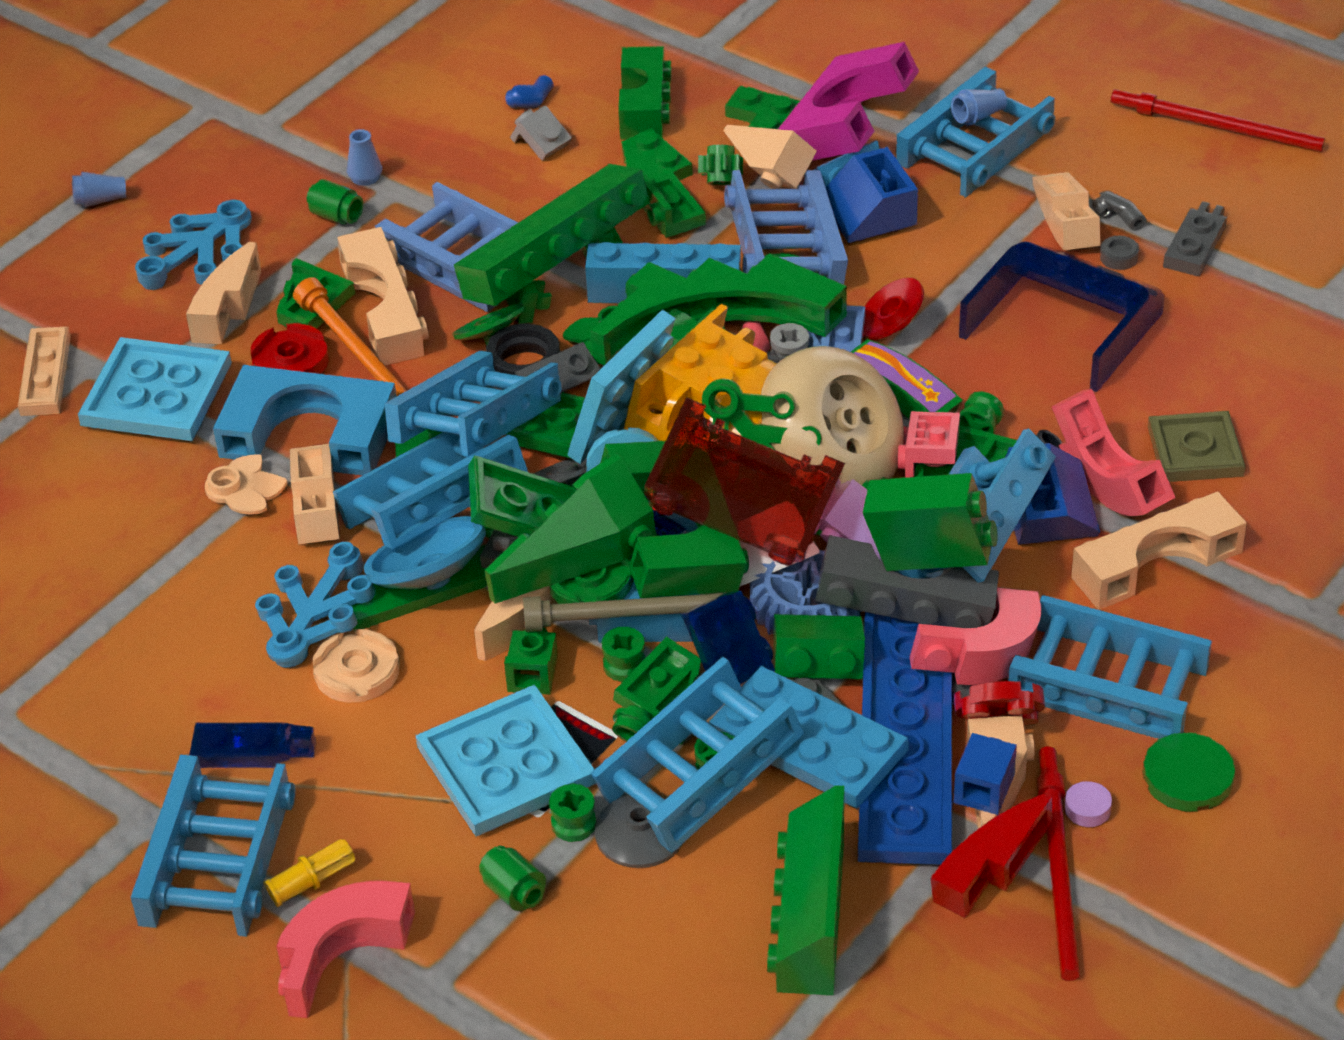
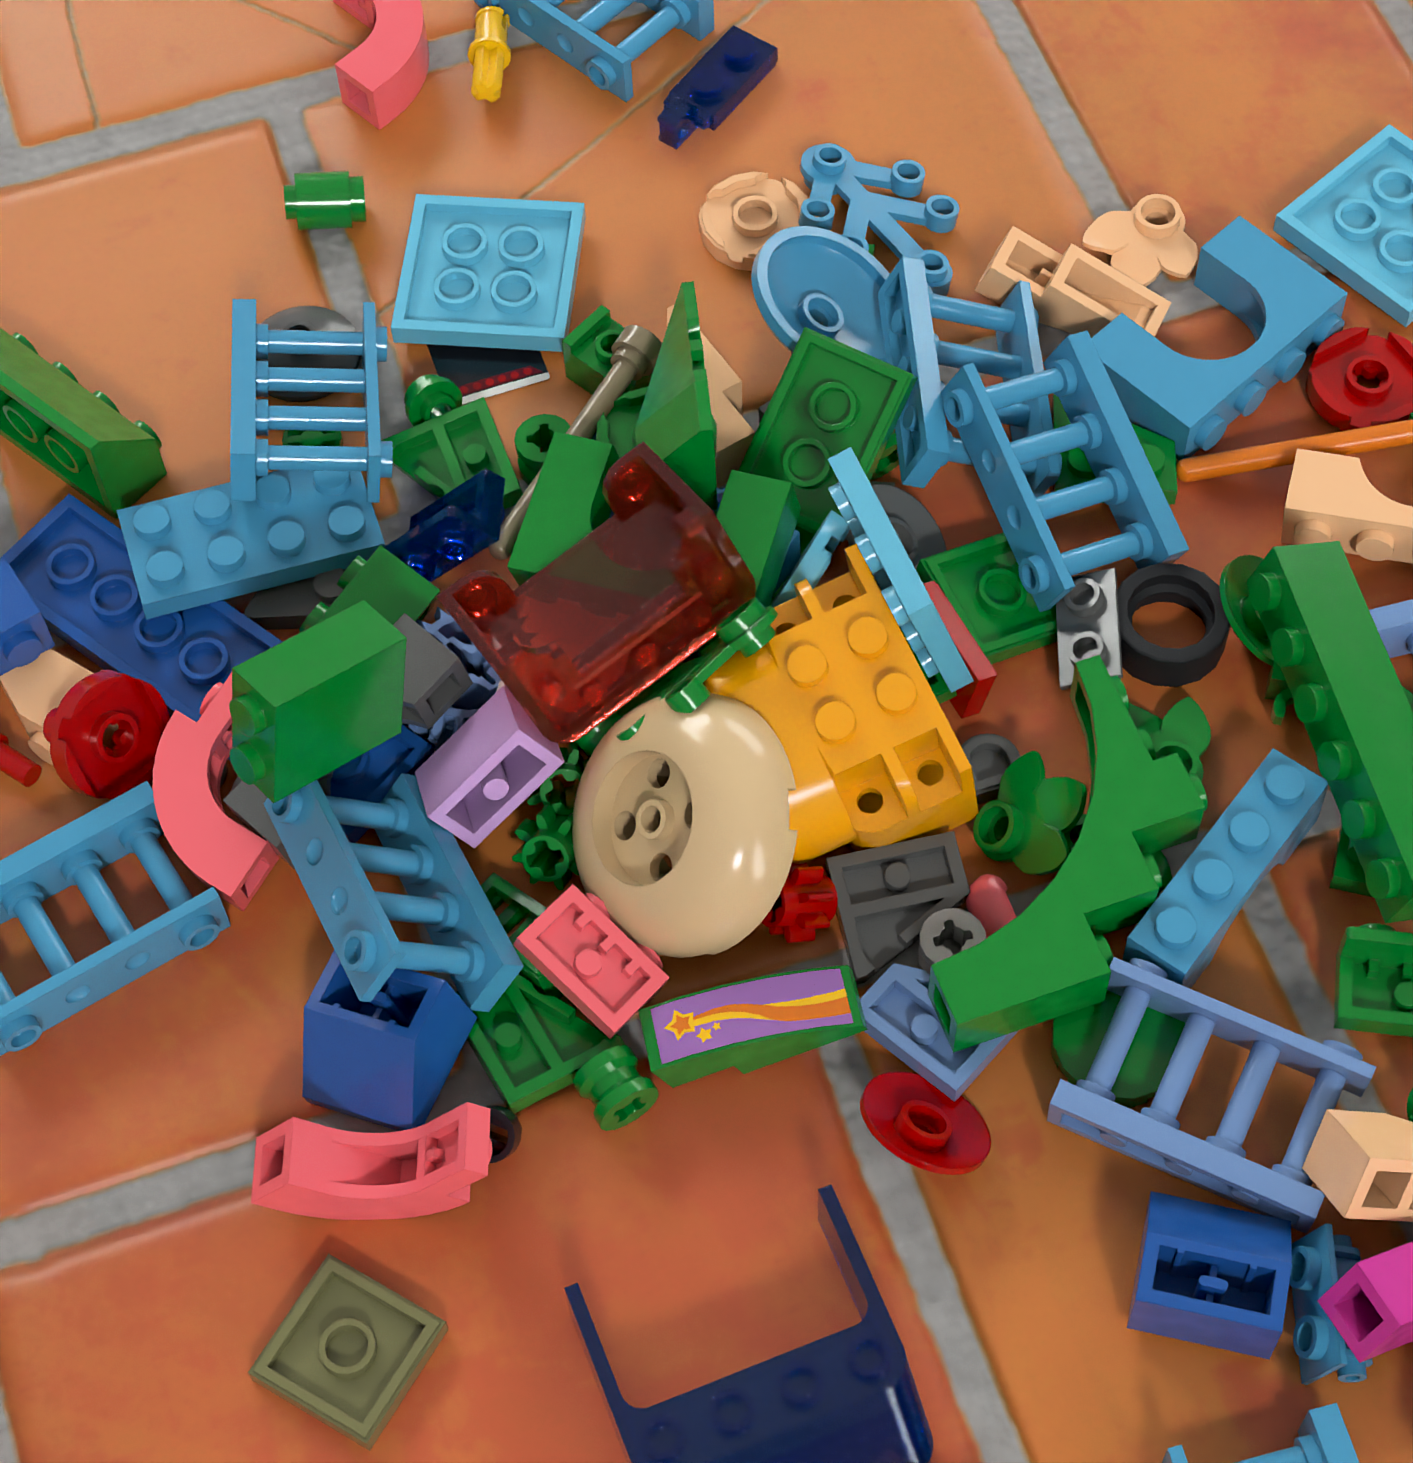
camera: 125 degrees right, 15 degrees up
green wheel [549,783,596,842] -> none
light nougat arch [1071,491,1247,610] -> none

